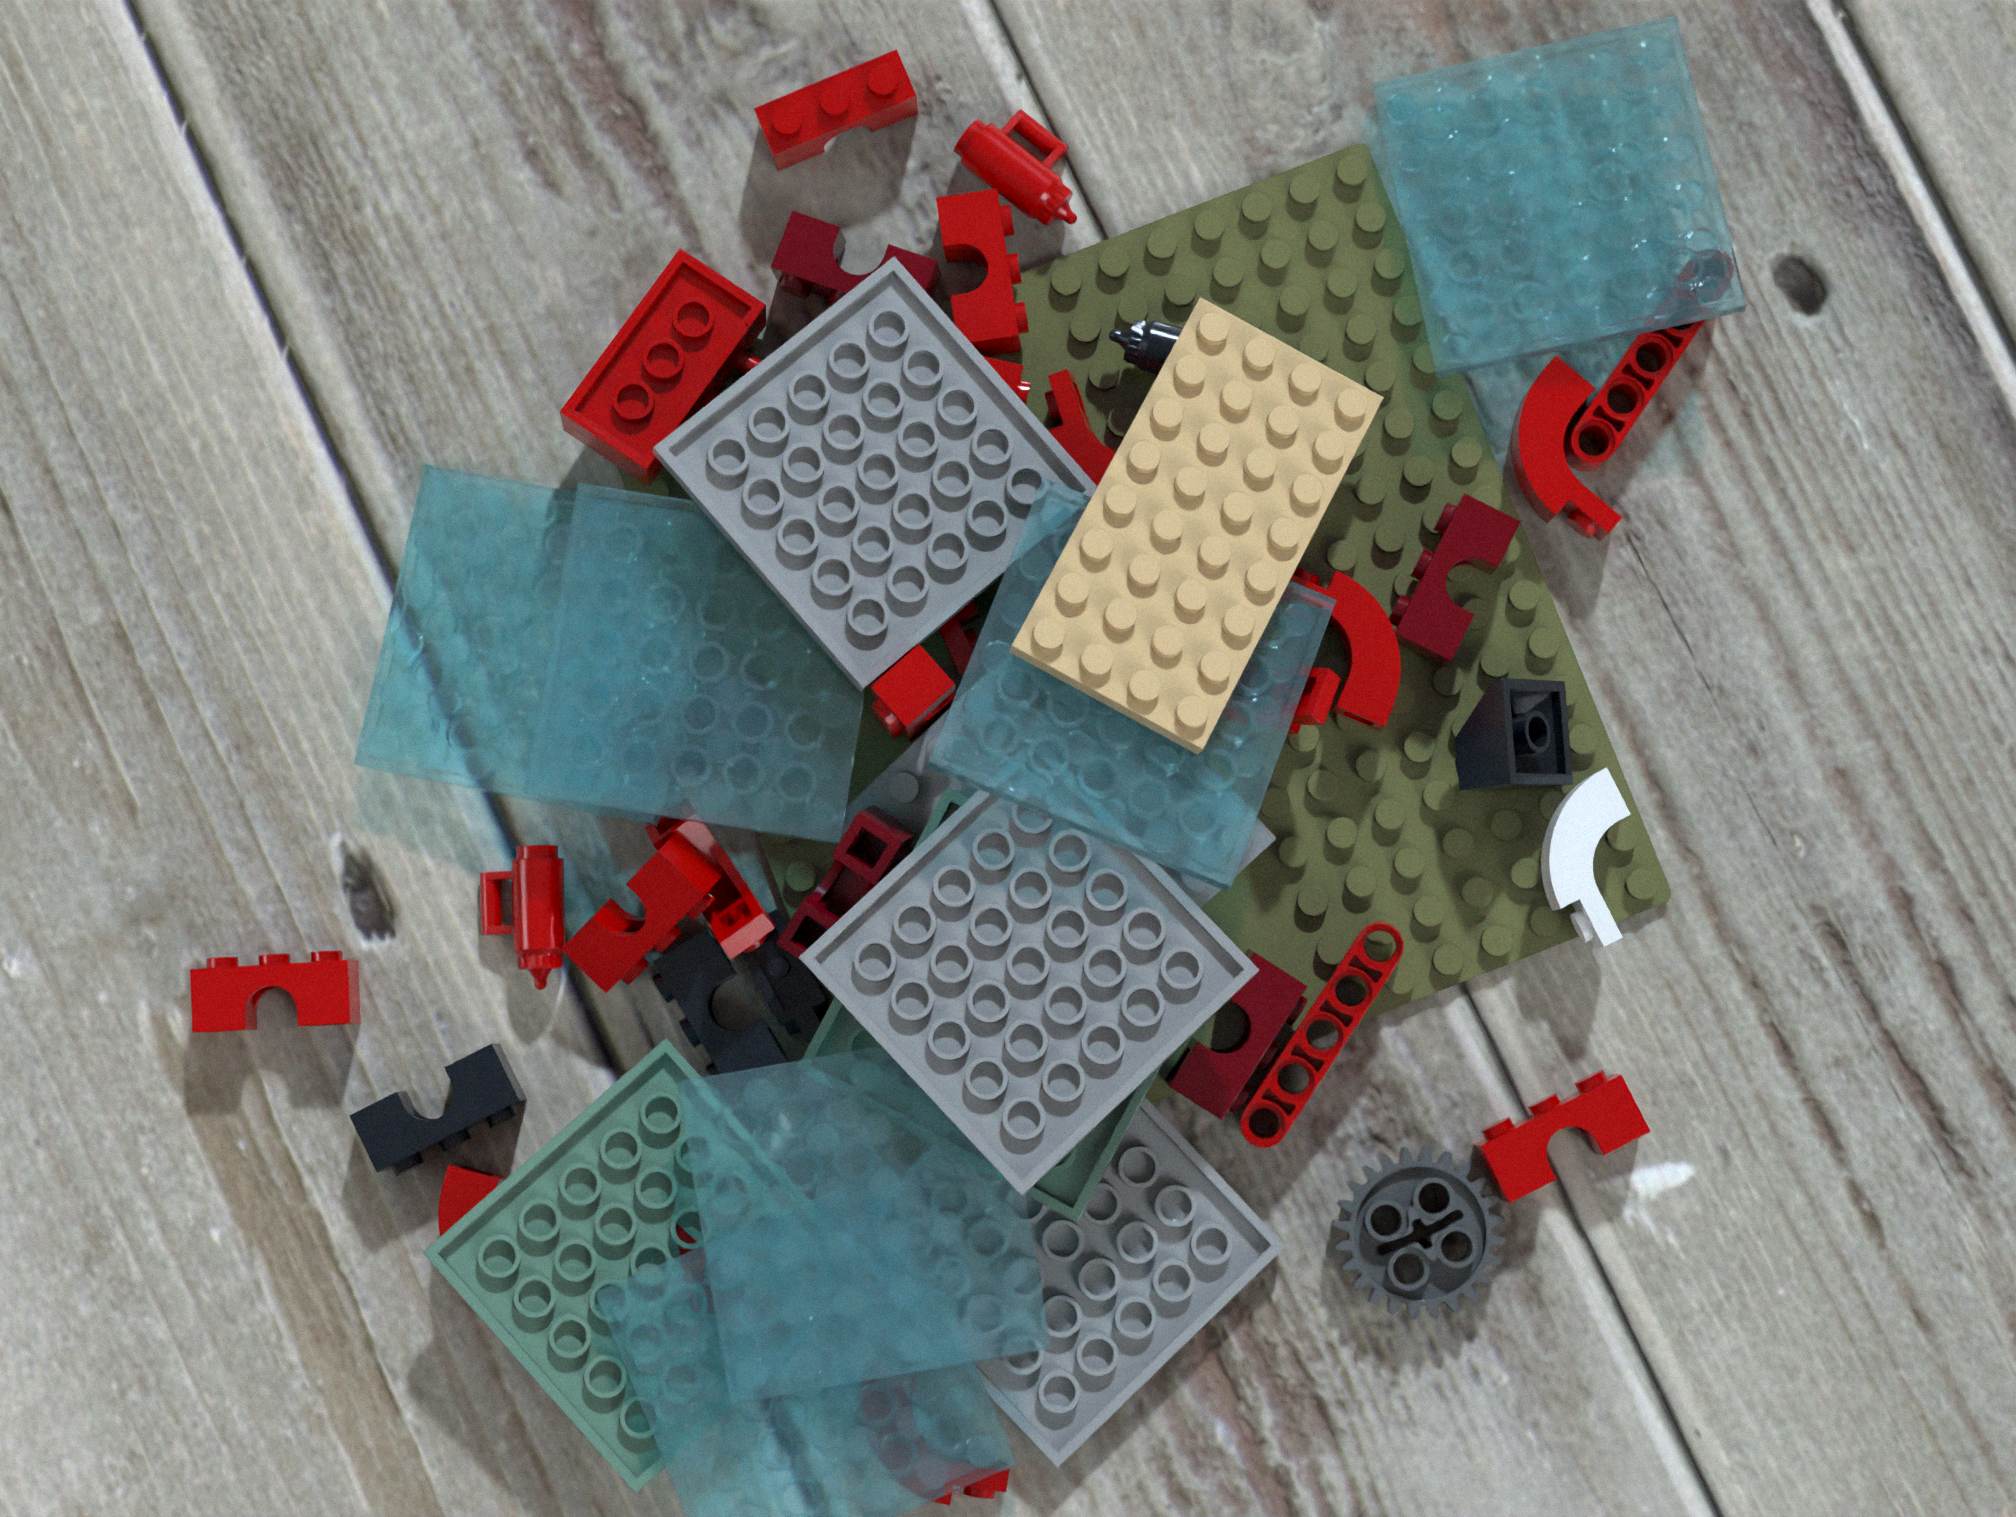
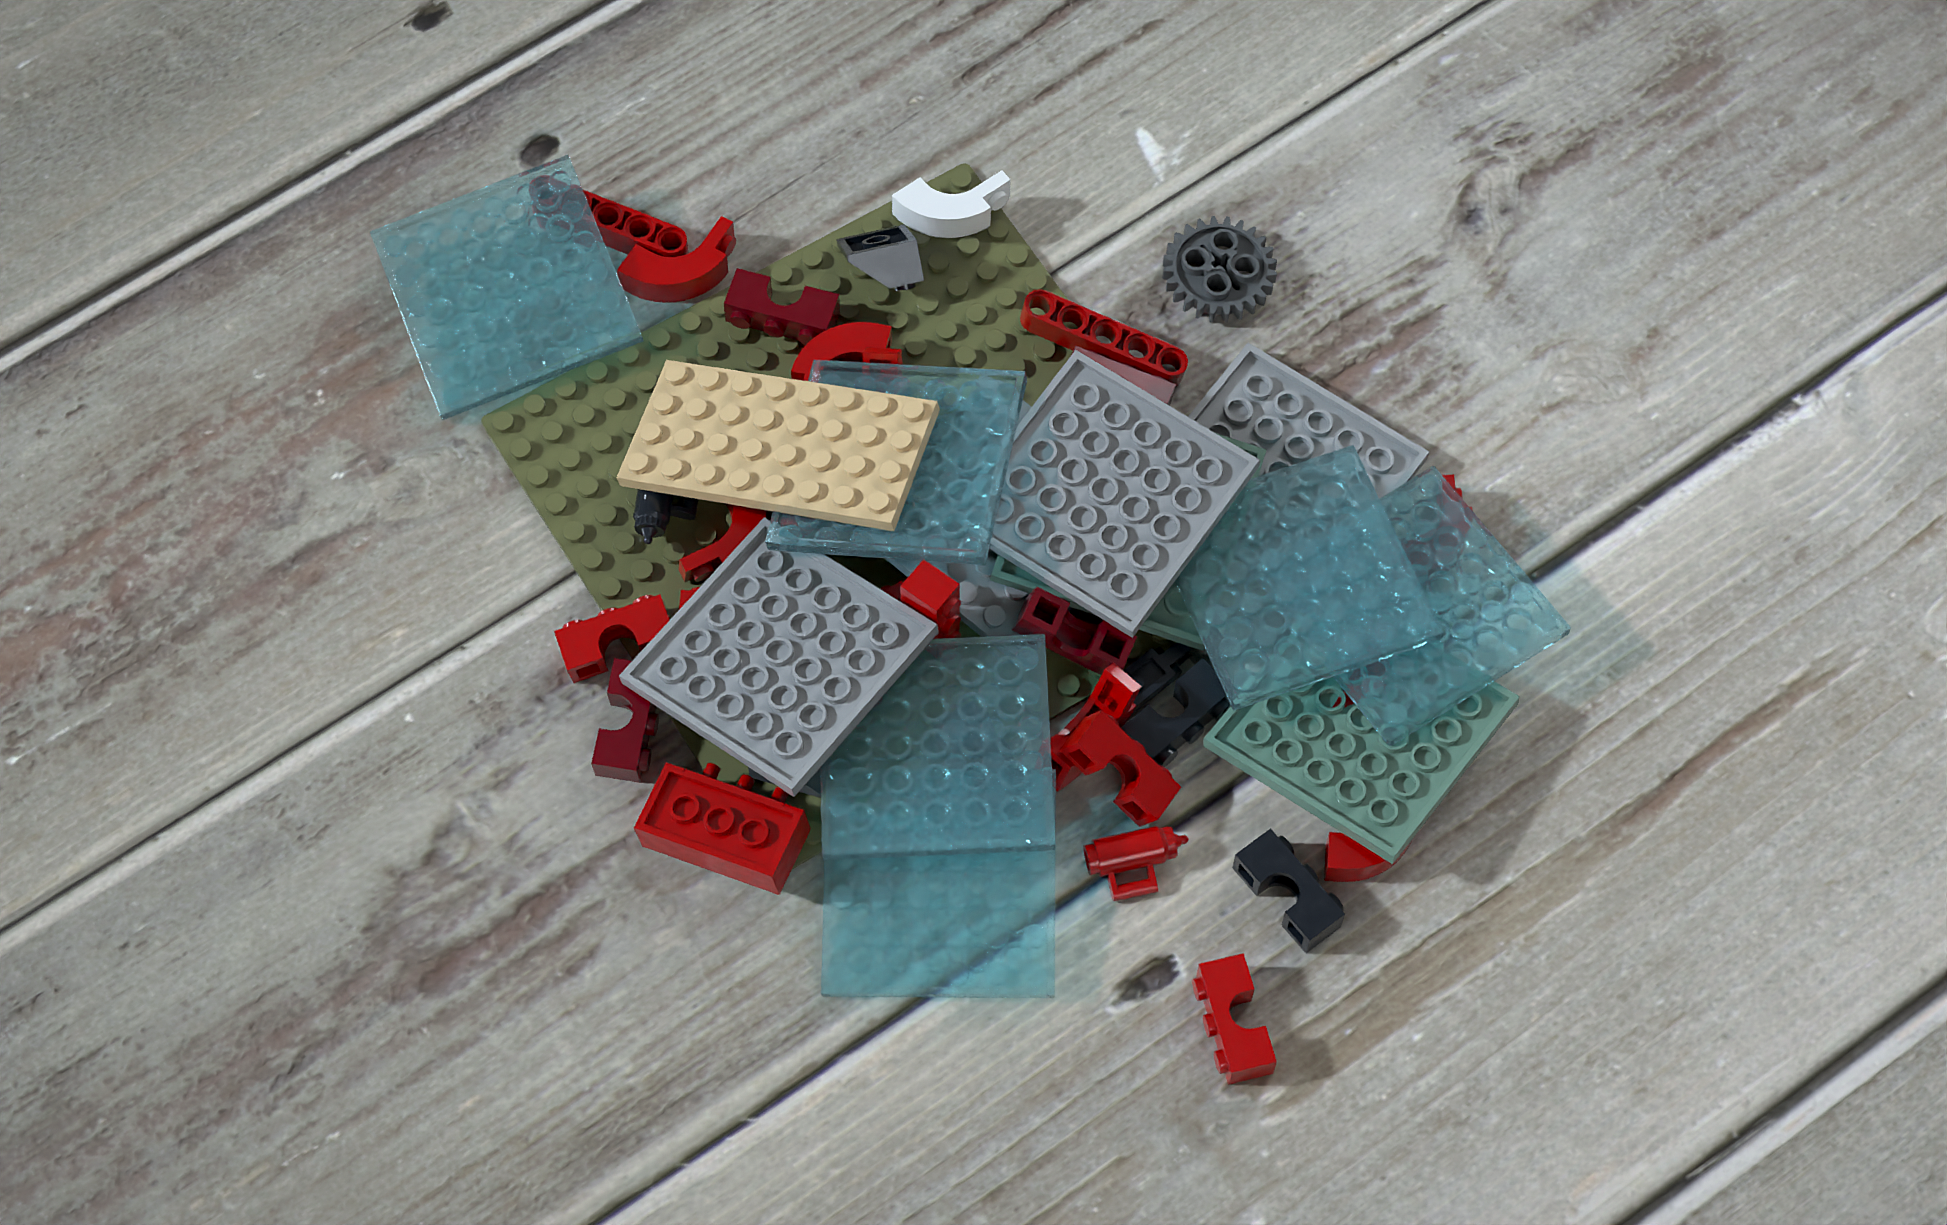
camera: 105 degrees left, 20 degrees down
red arch [754,49,918,171] -> none
red piece [954,109,1077,226] -> none
red arch [1473,1070,1651,1203] -> none

